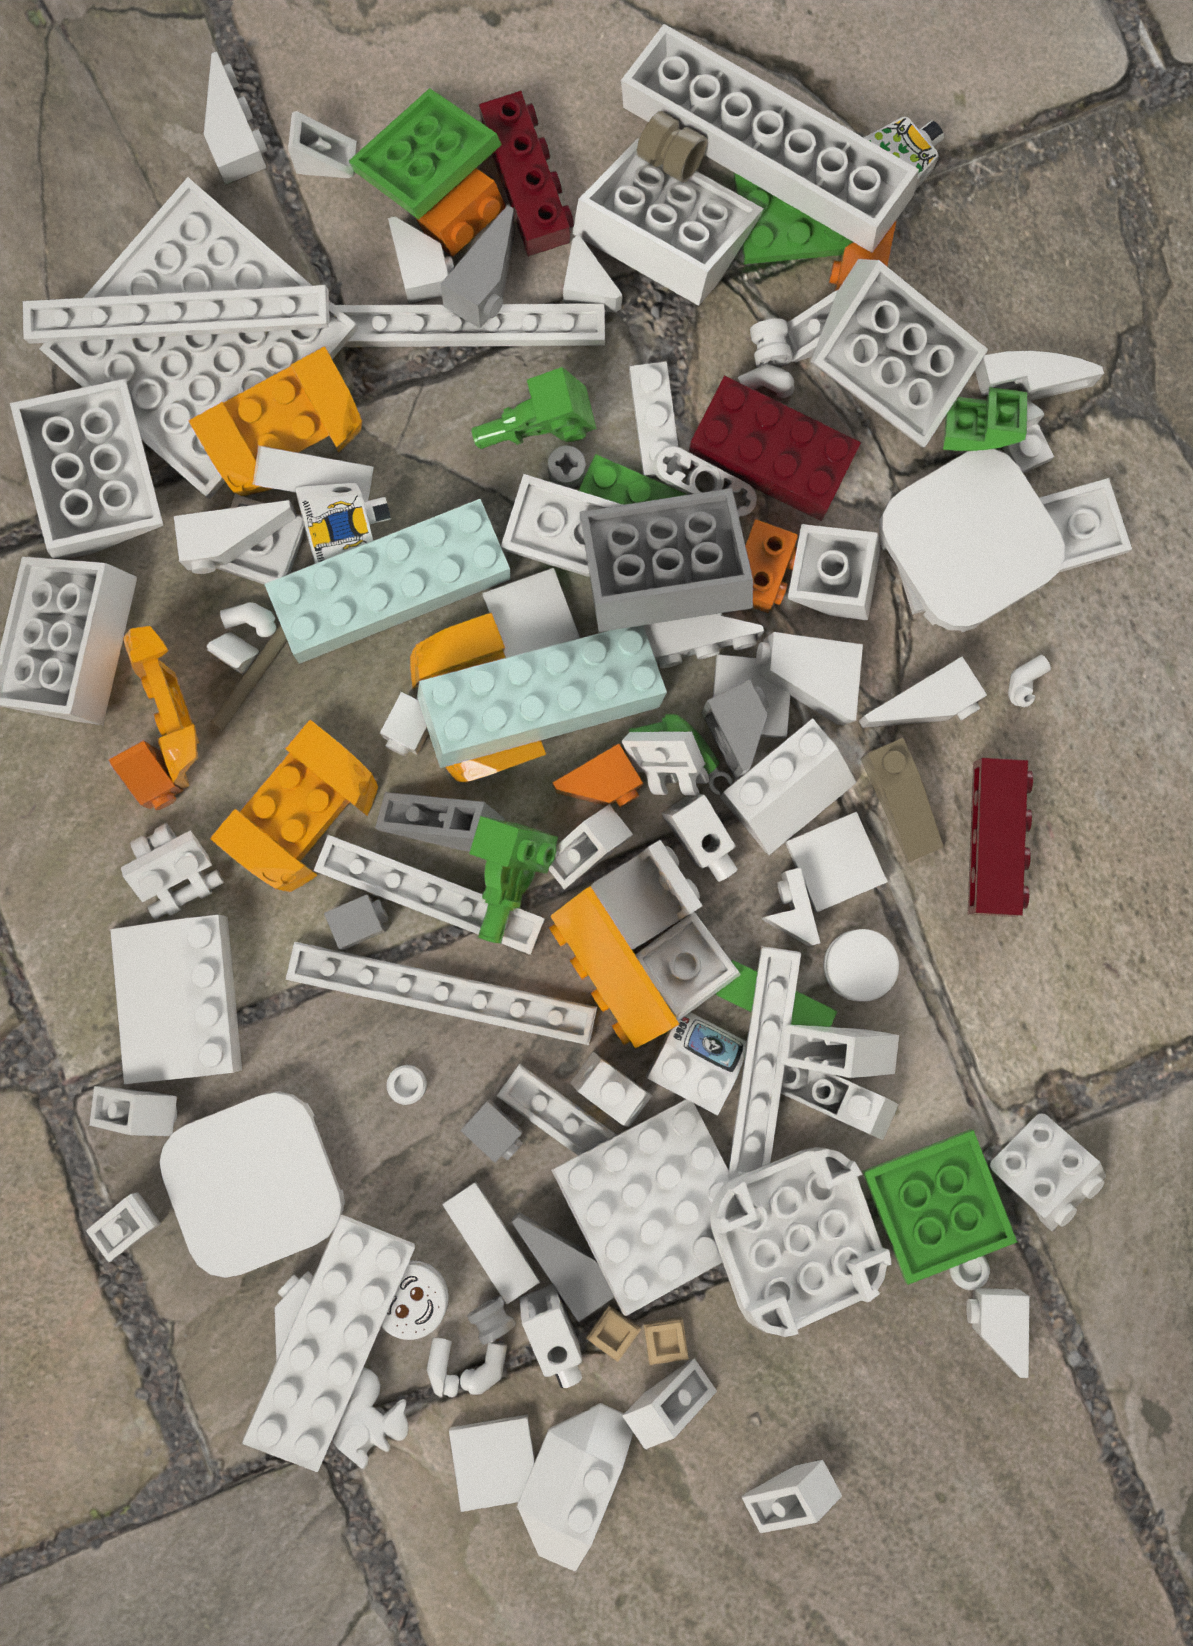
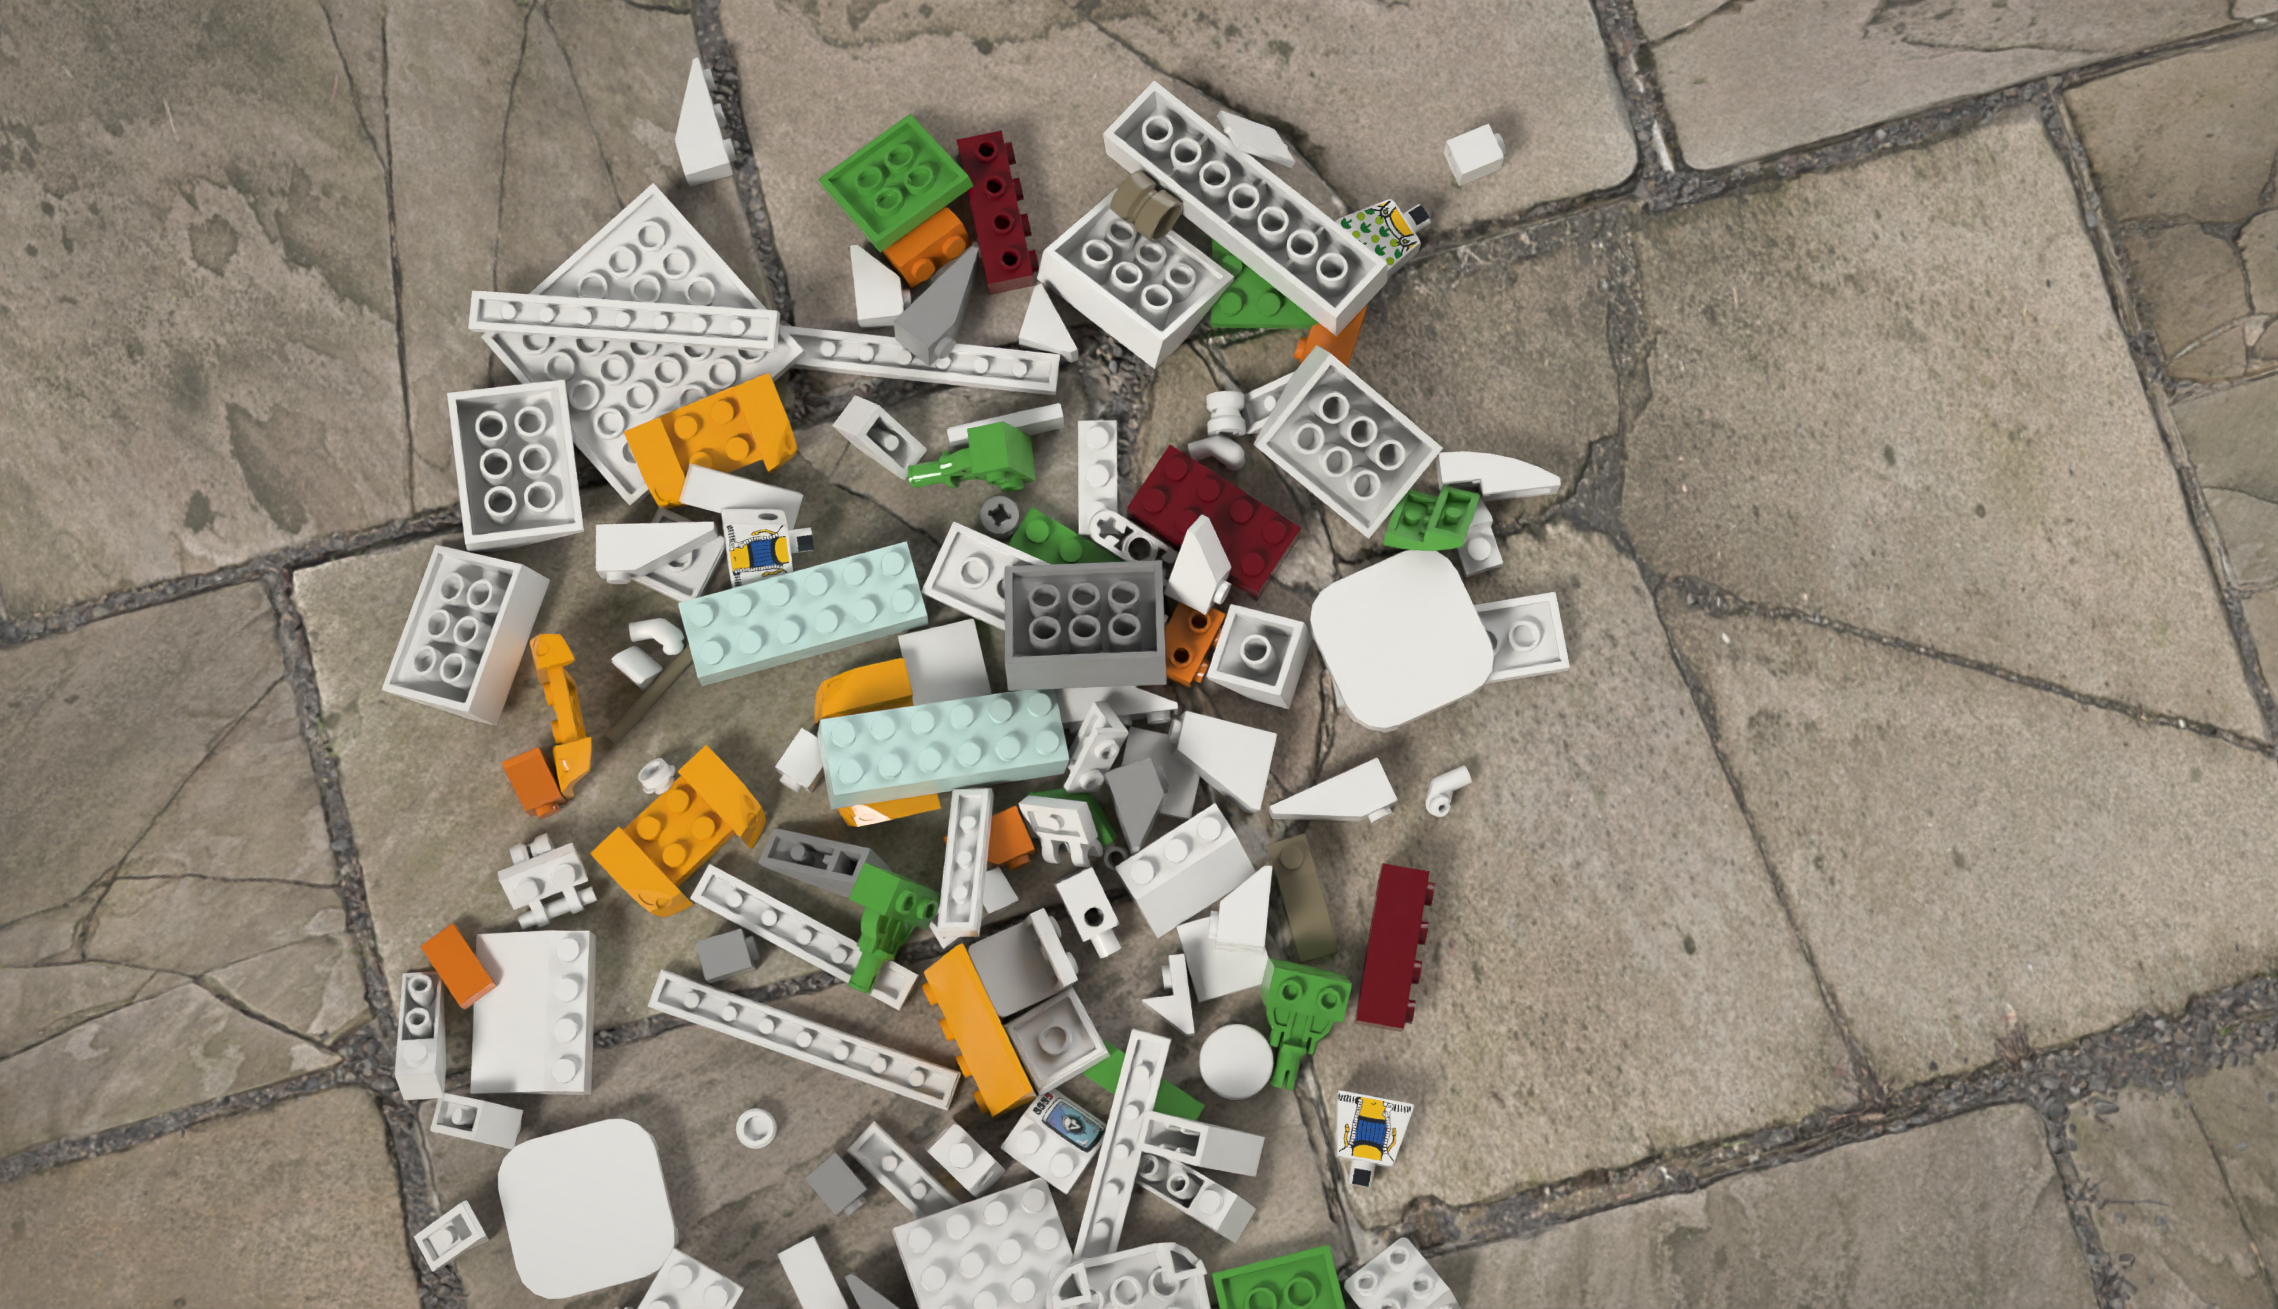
camera: 15 degrees right, 5 degrees down
white slope [288,111,357,178] -> none
none -> white slope [395,971,446,1100]
none -> orange tile [420,923,497,1010]
none -> white plate [638,758,675,794]
none -> white slope [832,395,927,480]
none -> white tile [937,788,994,937]
none -> white tile [947,403,1065,453]
none -> white bracket [1064,701,1129,793]
none -> white slope [1164,515,1231,615]
none -> white slope [1208,866,1272,955]
none -> white piece [1217,110,1295,168]
none -> bright green brick [1259,957,1352,1090]
none -> torso [1335,1090,1414,1188]
none -> white brick [1444,124,1507,186]

